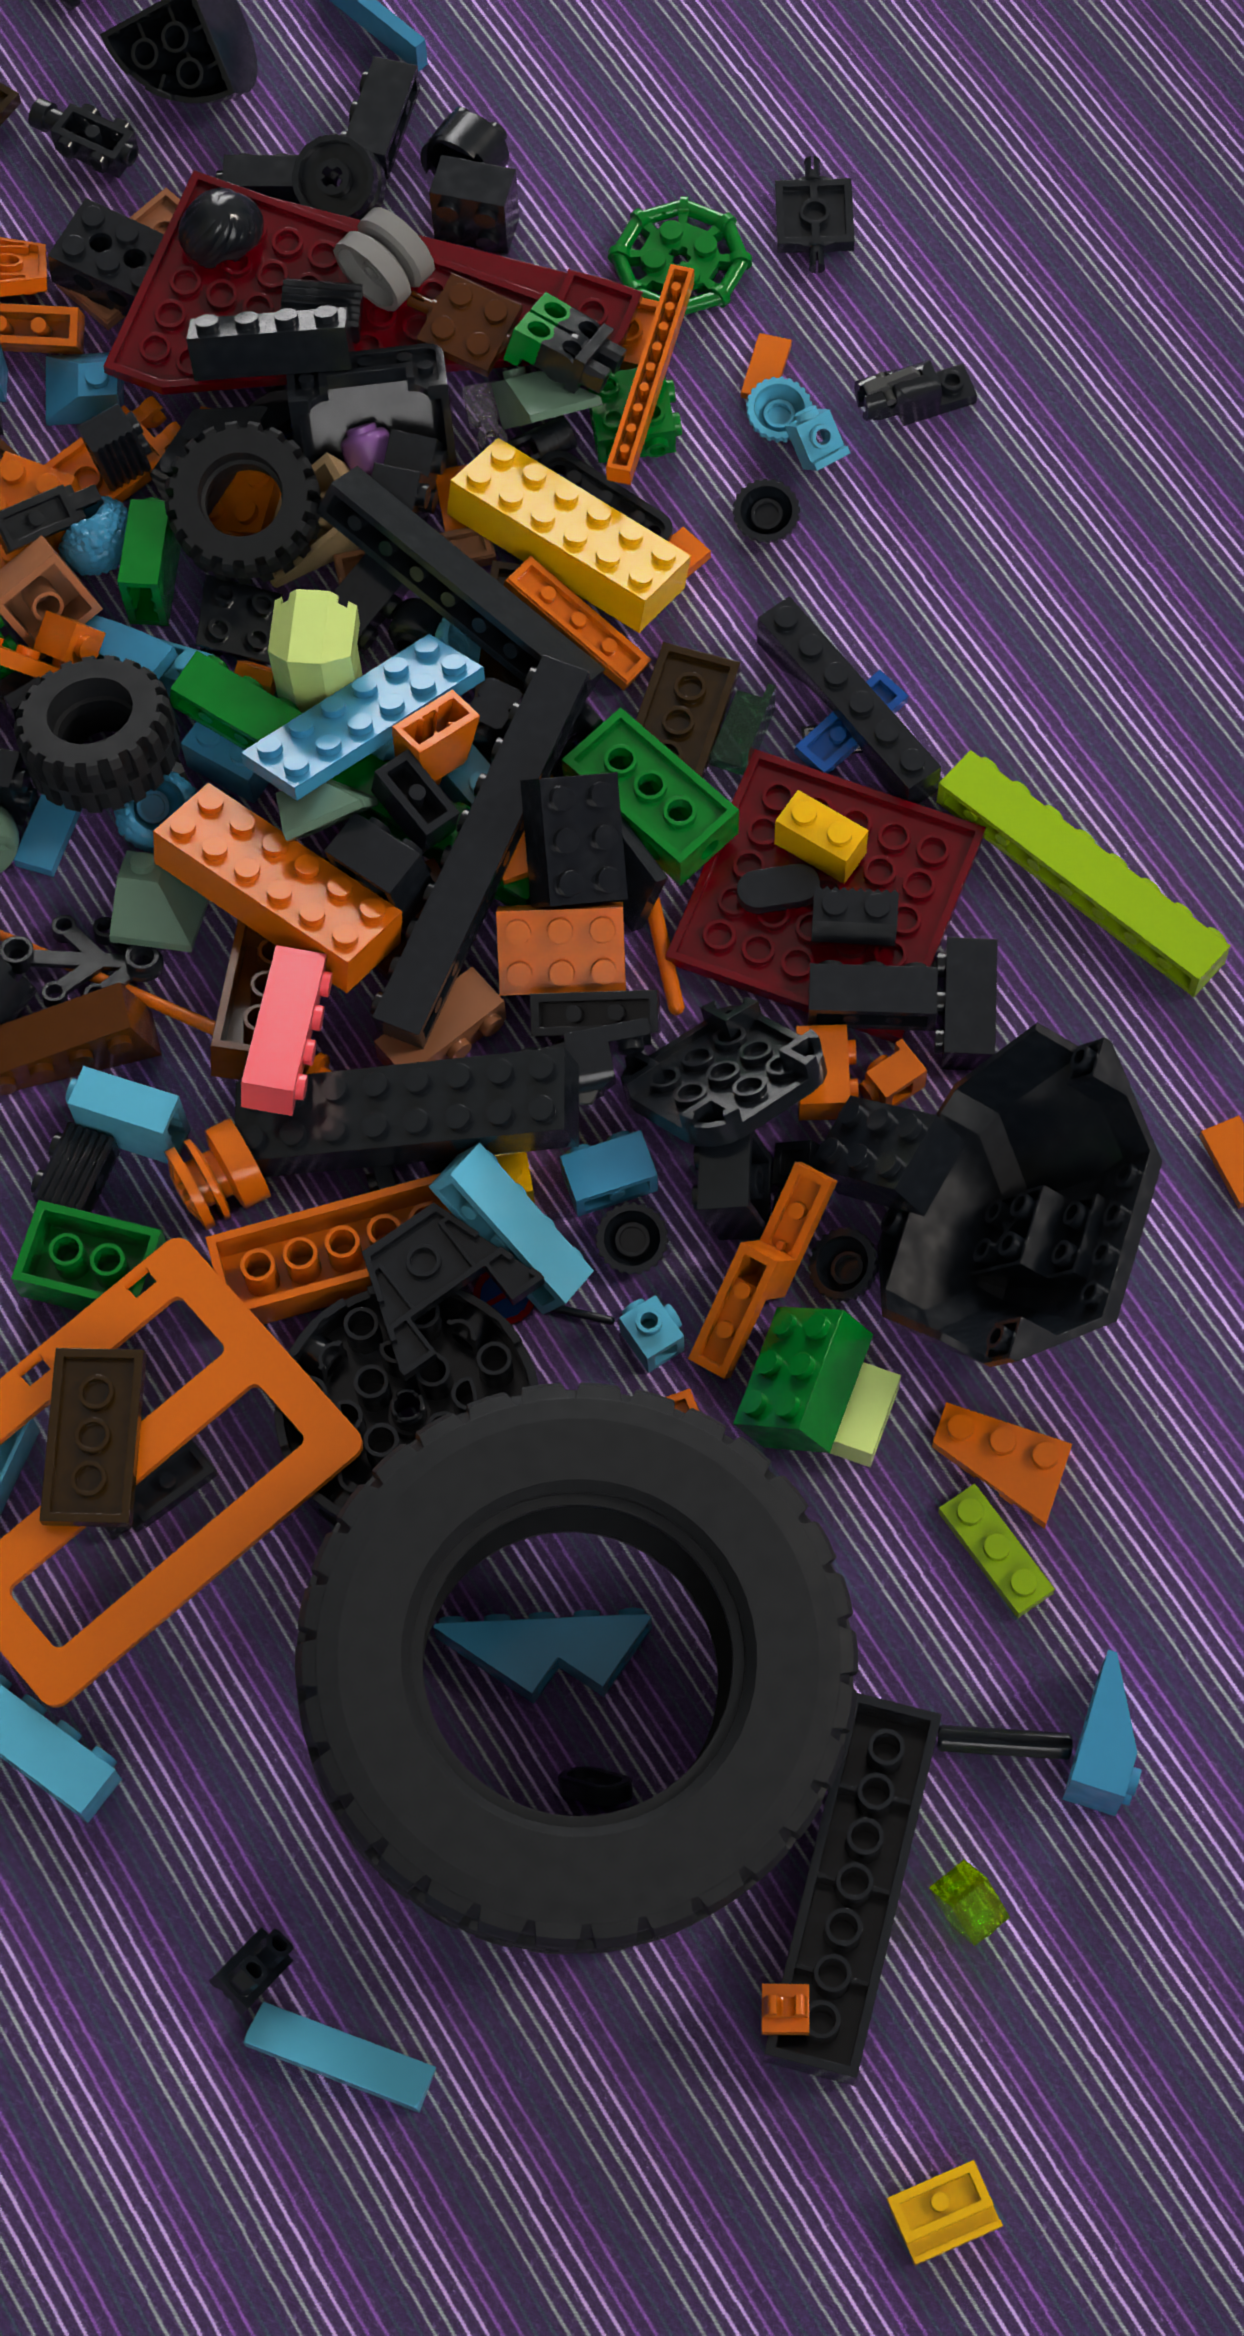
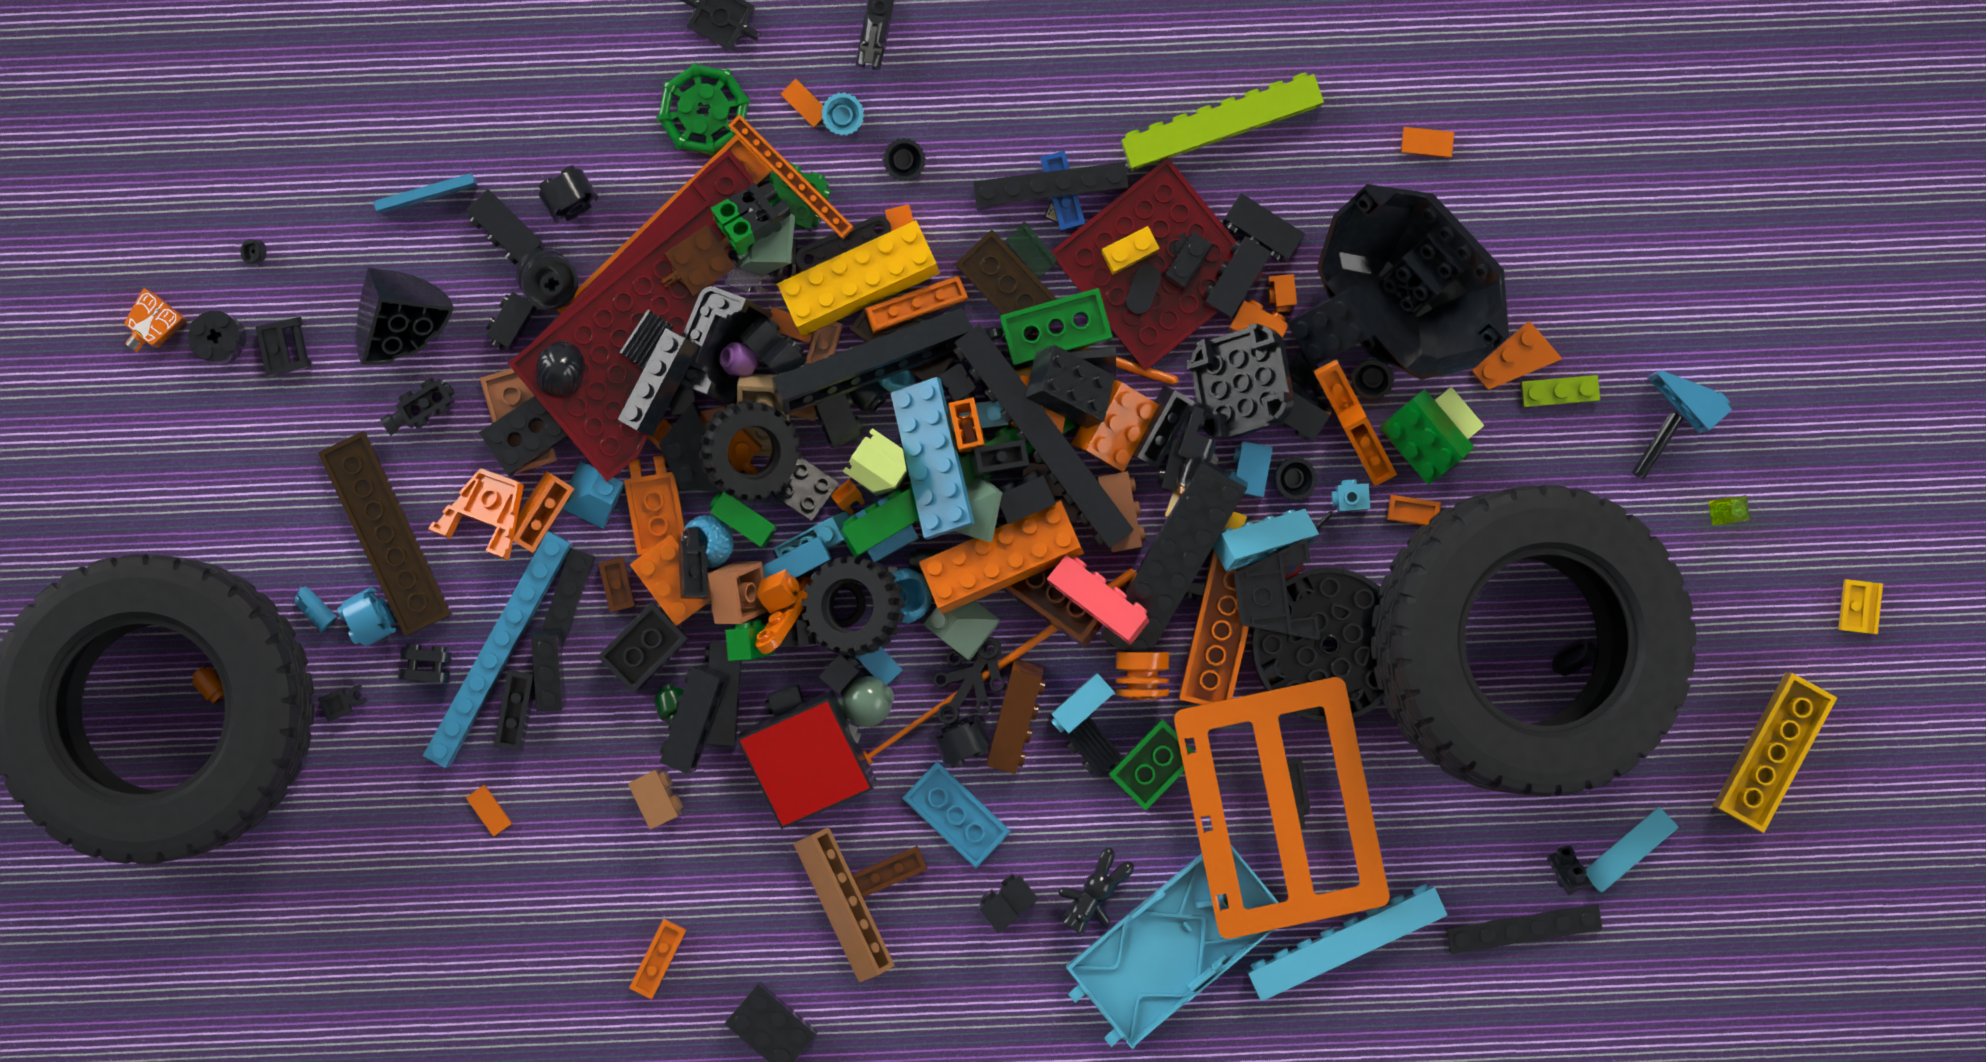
camera: 65 degrees left, 20 degrees up
dark brown plate [39,1348,147,1527] -> none
black brick [76,403,153,492] -> none
light grey wheel [333,207,435,311] -> none
black brick [429,155,519,254] -> none
dark azure slope [433,1608,652,1704] -> none
orange tile [761,1983,809,2035] -> none
black brick [763,1693,942,2086] -> none
medium azure brick [785,405,850,471] -> none
none -> black plate [1446,904,1603,954]
none -> yellow brick [1712,673,1837,833]

